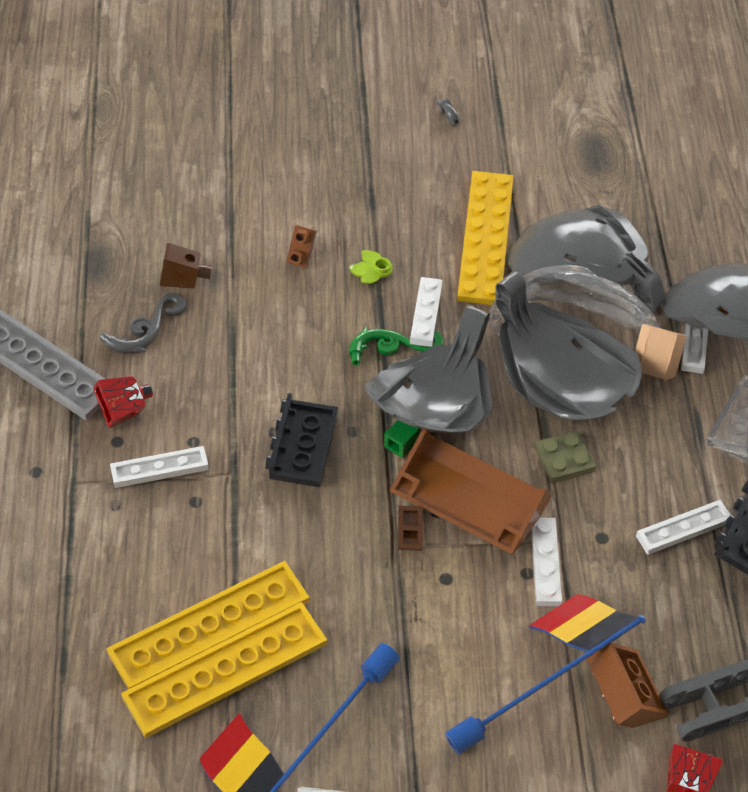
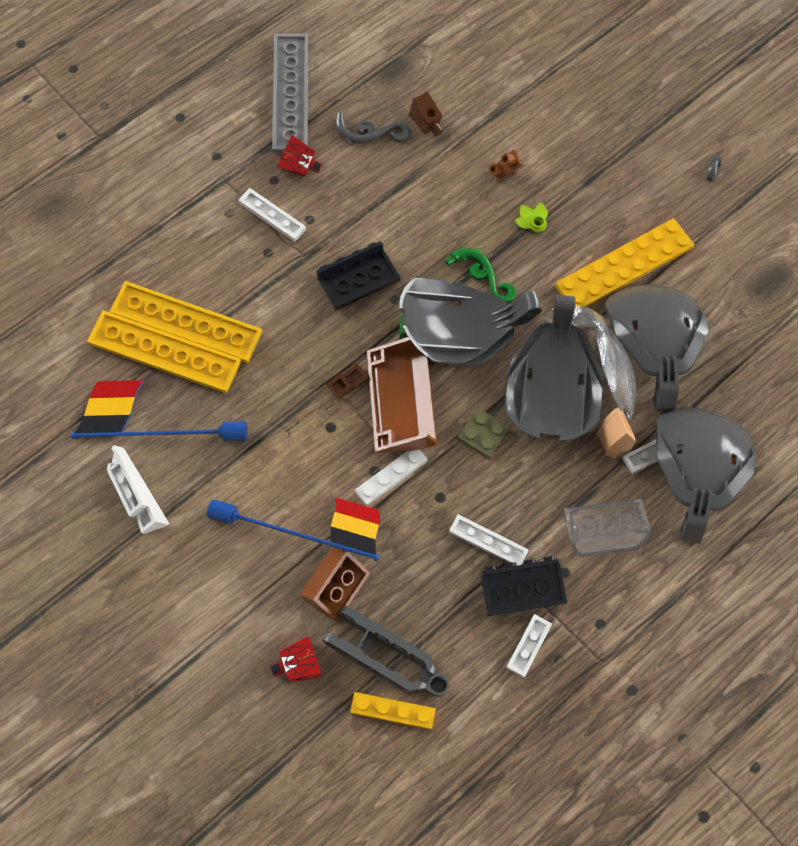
camera: 50 degrees right, 15 degrees up
white plate [410,277,443,347] -> none

